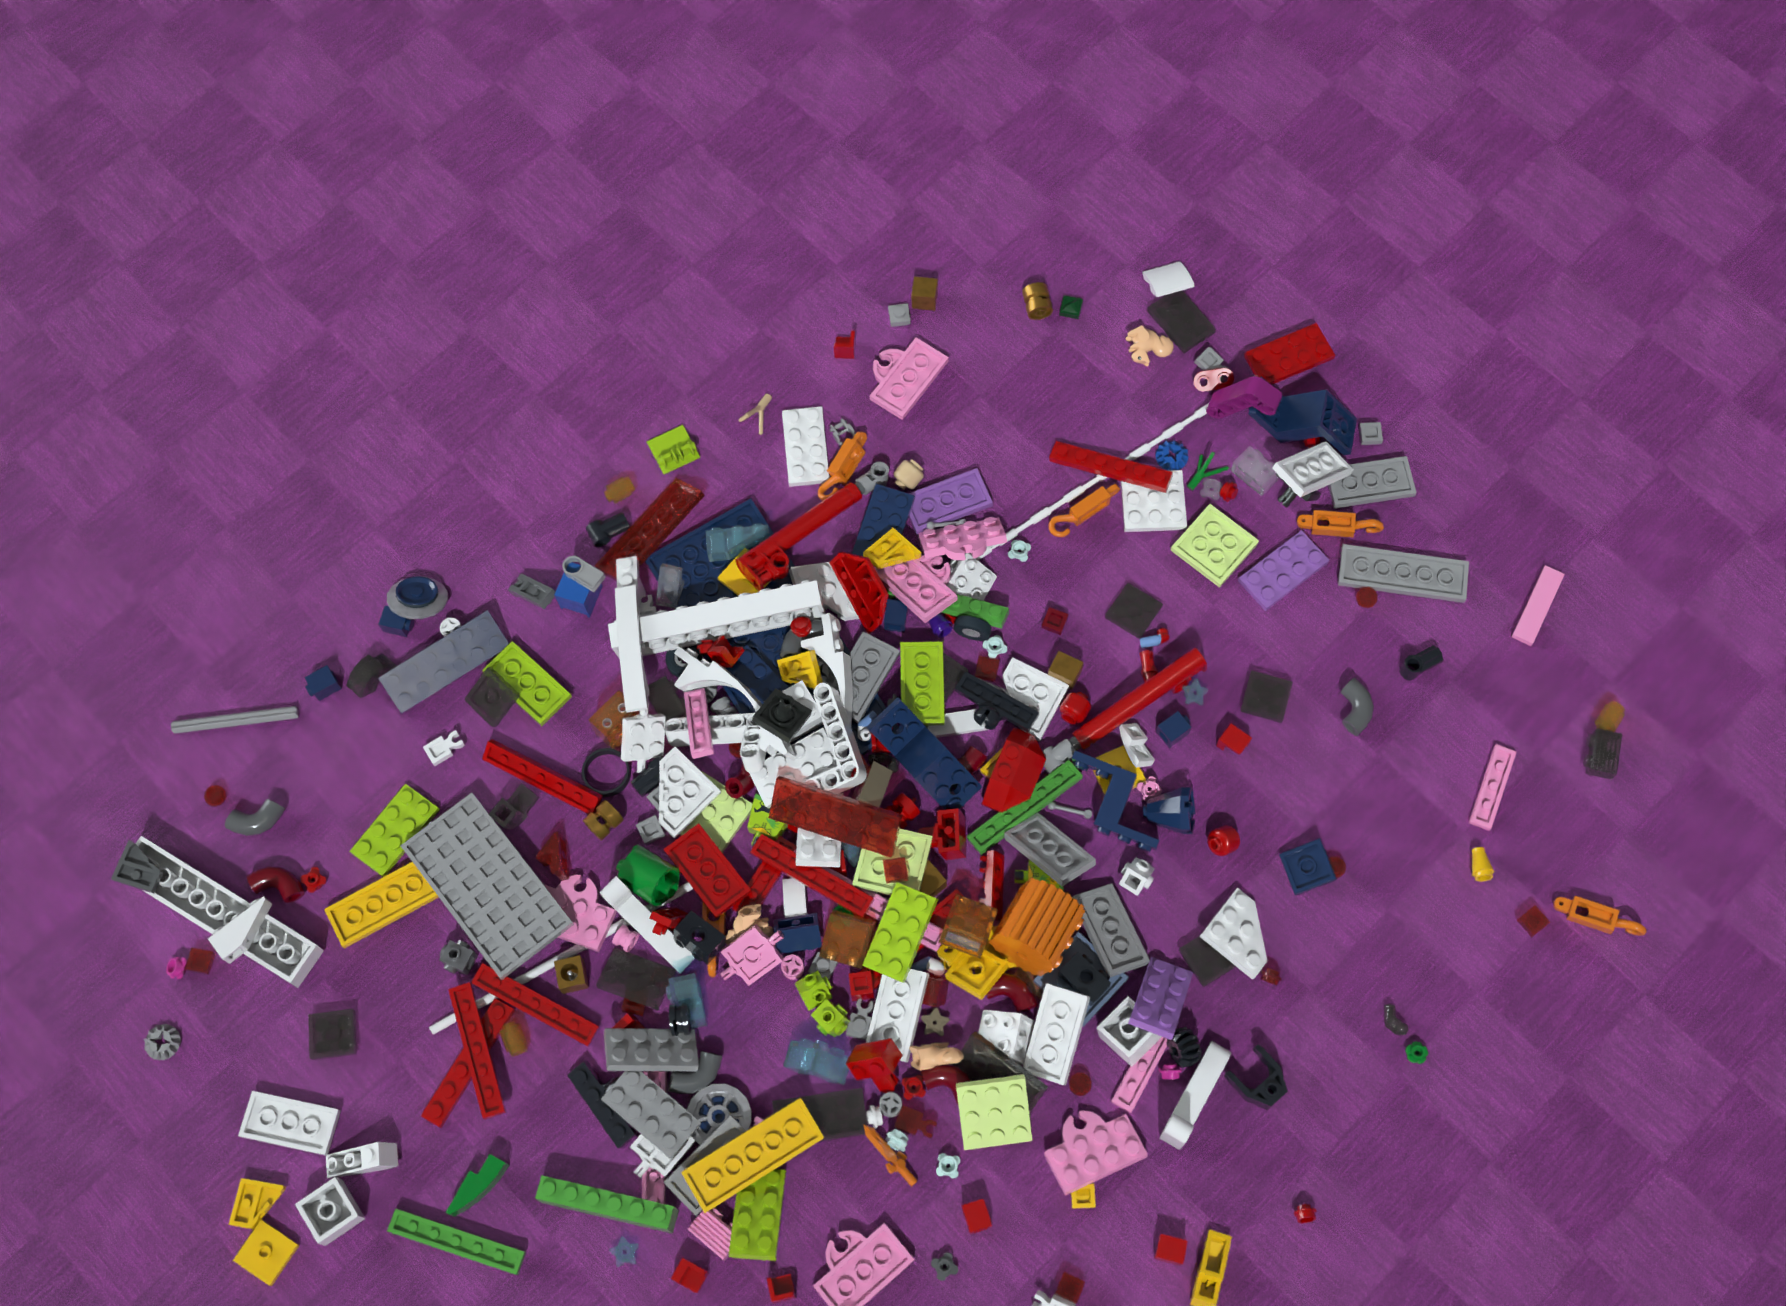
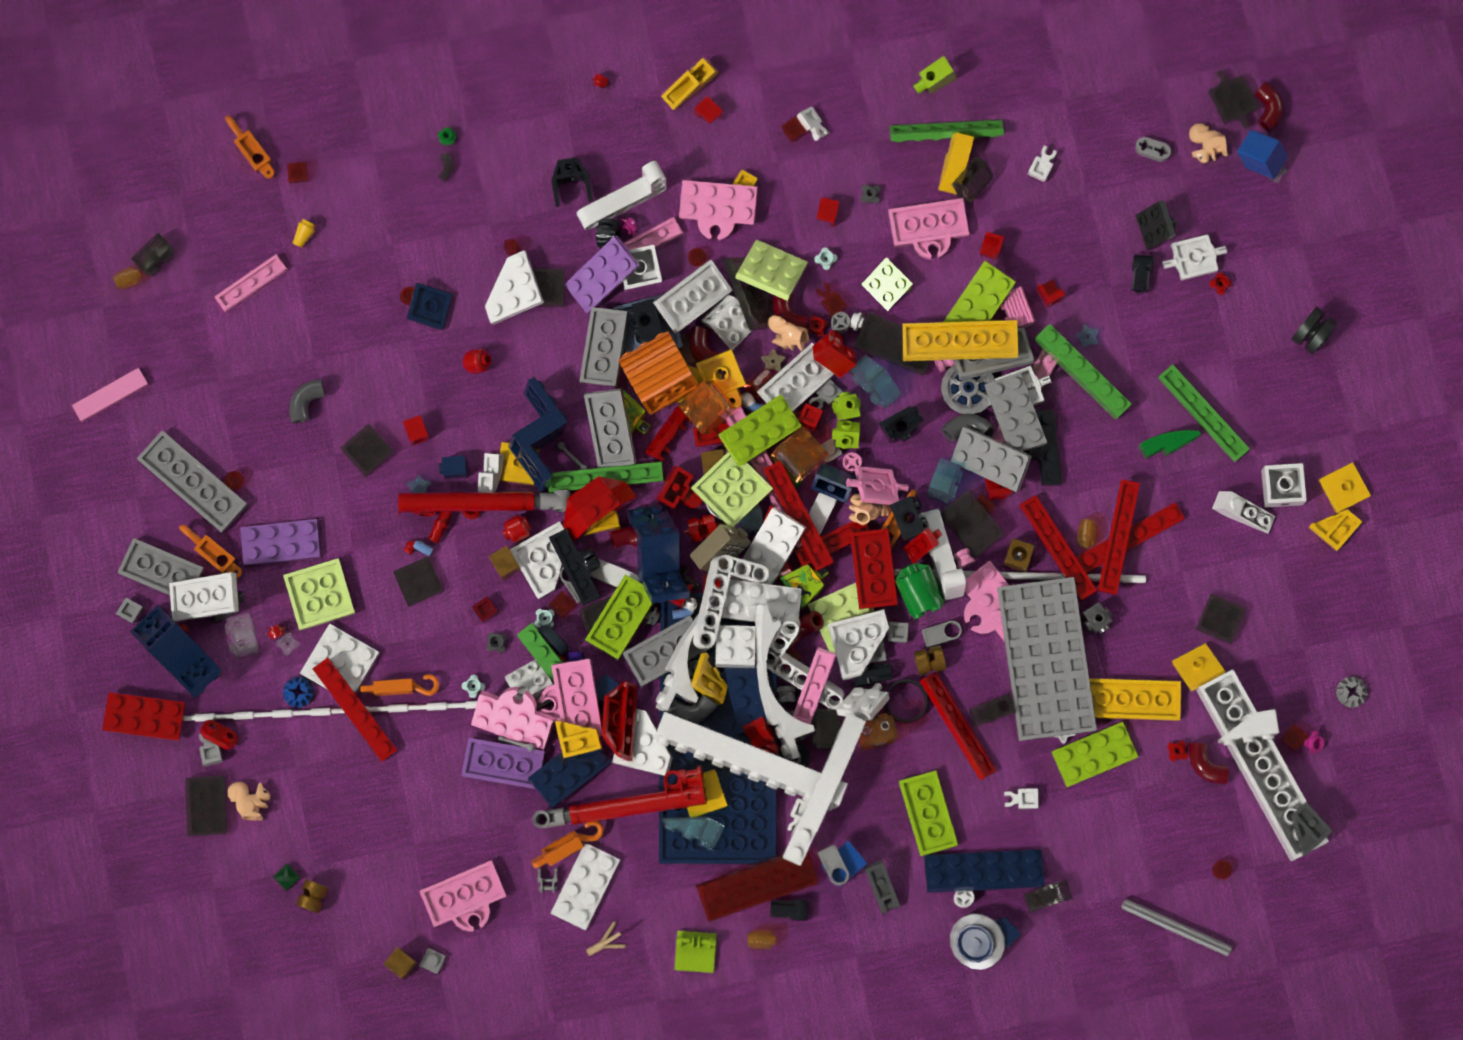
camera: 150 degrees left, 10 degrees up
dark grey cylinder [225,799,285,836] -> none
white plate [238,1091,341,1156] -> none
dark blue brick [304,665,342,701] -> none
clear smoke plate [464,667,520,727] -> none
clear red slope [536,832,569,881] -> none
clear slope [656,563,685,609] -> none
black wheel [669,1003,691,1036] -> none
pearl dark grey plate [752,688,812,744] -> none
clear red plate [769,776,902,857] -> none
red plate [791,616,812,637] -> none
red panel [834,330,856,359] -> none
orange sword [863,1124,918,1186] -> none
clear red plate [883,857,908,884] -> none
light aqua plate [886,1129,908,1152] -> none
tan head [894,459,924,490] -> none
white brick [1119,857,1155,896] -> none
bright pink plate [1137,776,1162,802] -> none
white slope [1143,262,1195,297] -> none
dark blue cone [1143,787,1195,834] -> none
green plant [1187,452,1229,491] -> none
magenta beam [1206,376,1282,419] -> none
black piece [1400,645,1444,681] -> none
none -> dark grey plate [486,633,507,653]
none -> hinge [861,257,913,311]
none -> black piece [879,406,924,443]
none -> light grey piece [921,621,962,648]
none -> yellow plate [1172,643,1225,692]

